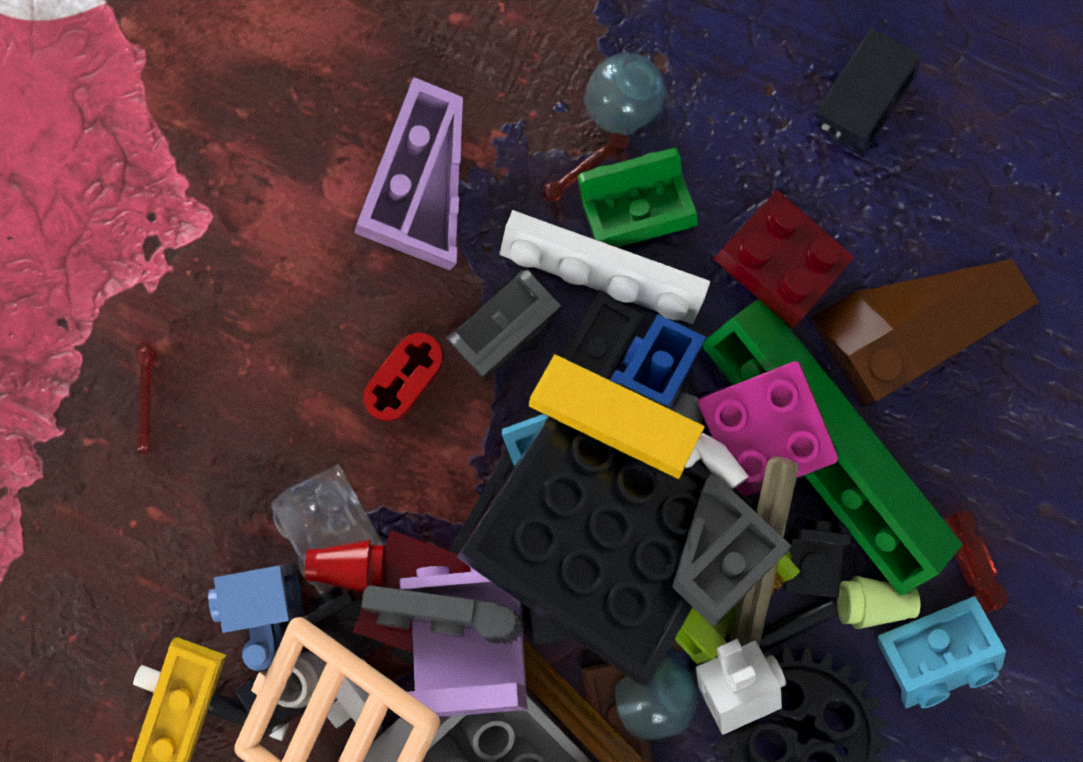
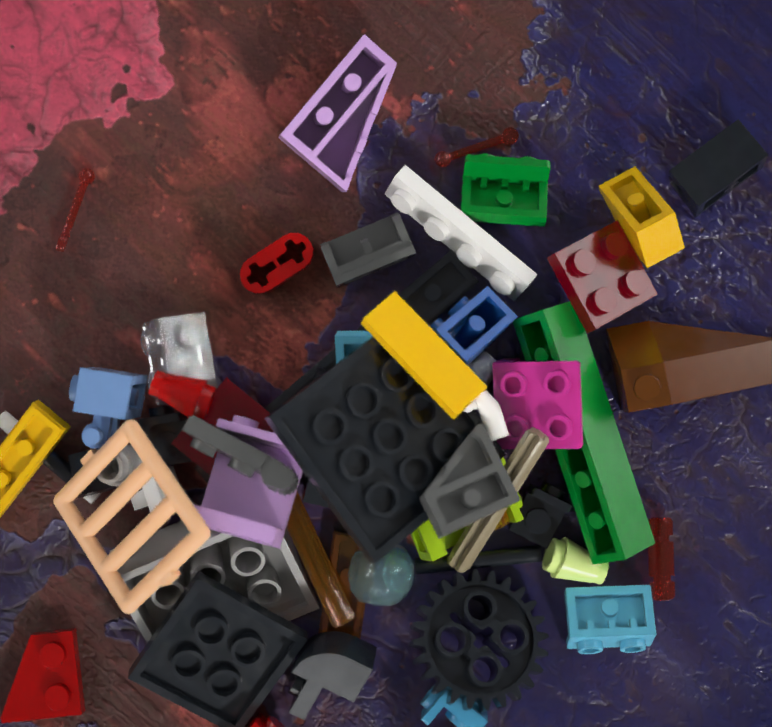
camera: 20 degrees right, 5 degrees up
clear light blue hair [583,52,667,135] -> none
white brick [696,639,786,735] -> none
none -> yellow slope [598,166,685,268]

